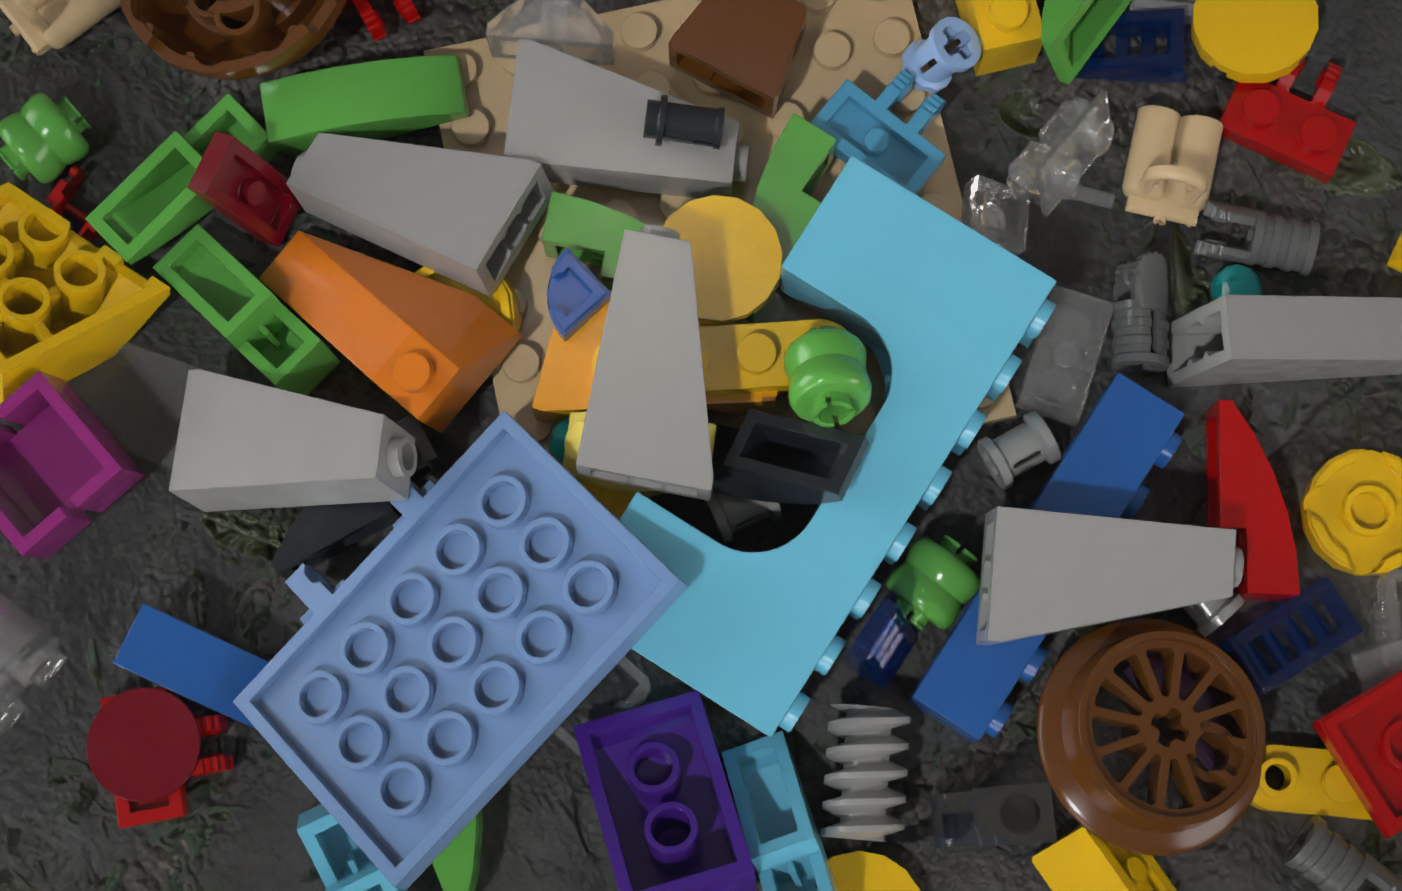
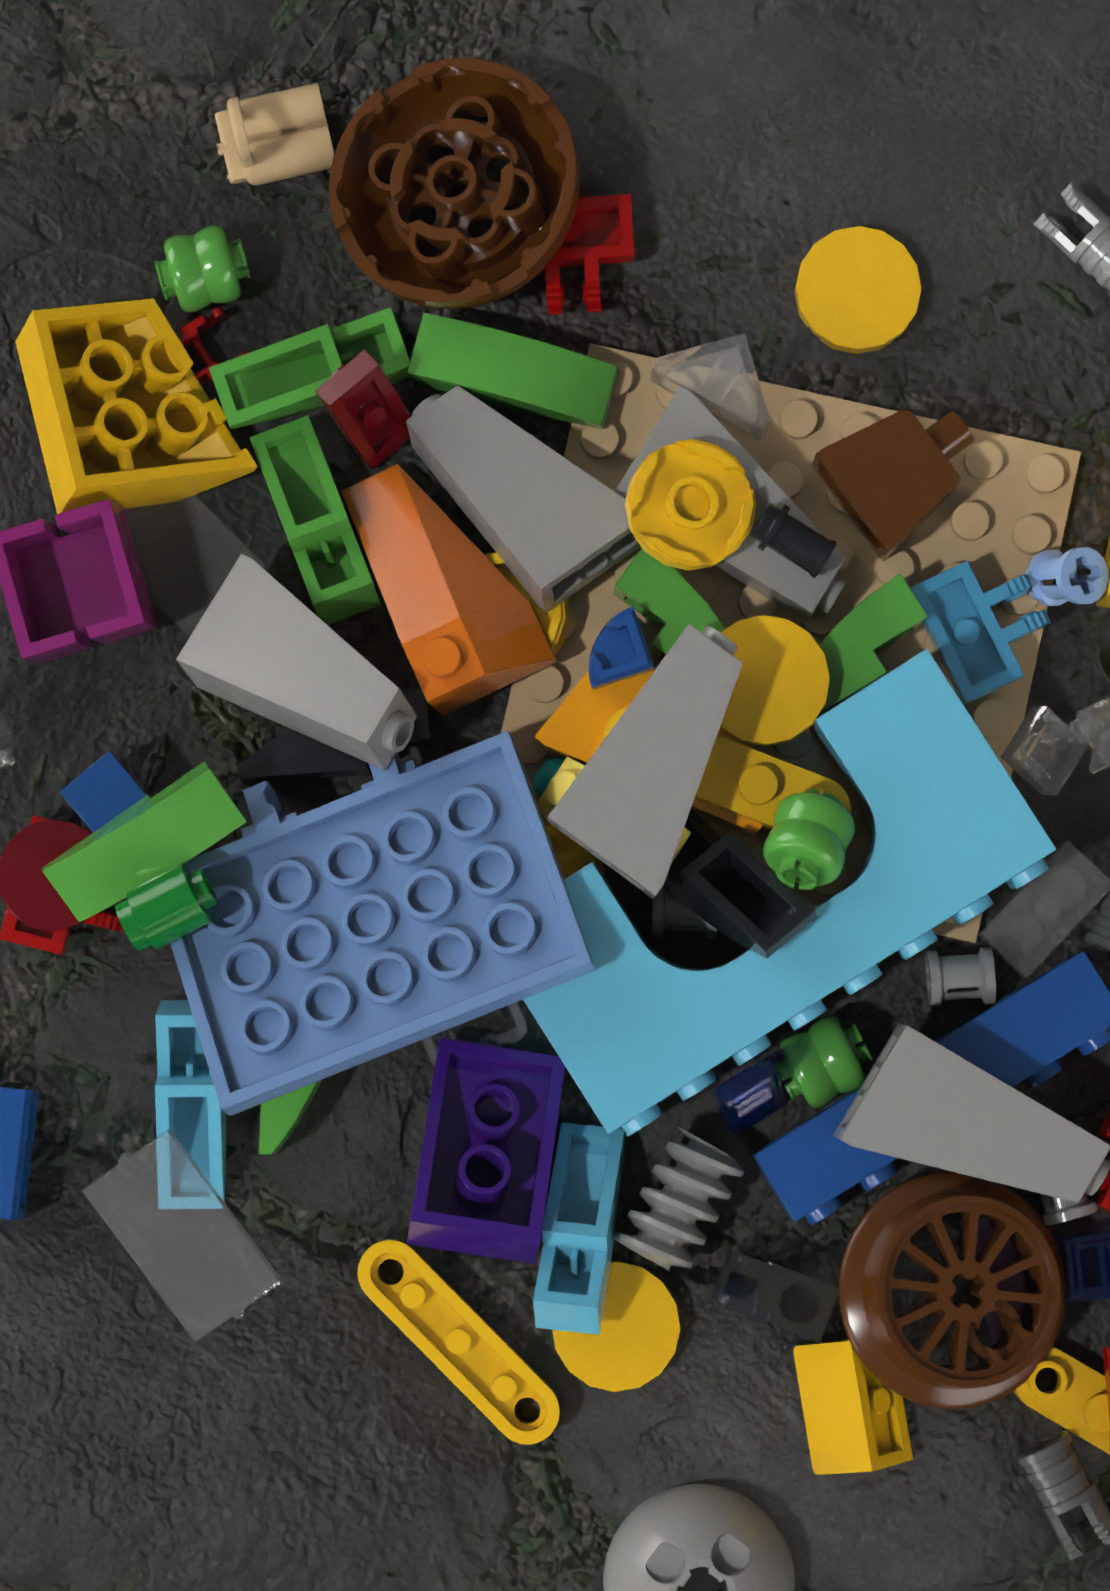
camera: 25 degrees right, 5 degrees up
none -> bright green slope [41,762,247,923]
none -> green brick [115,863,218,952]
none -> yellow tile [625,439,756,571]

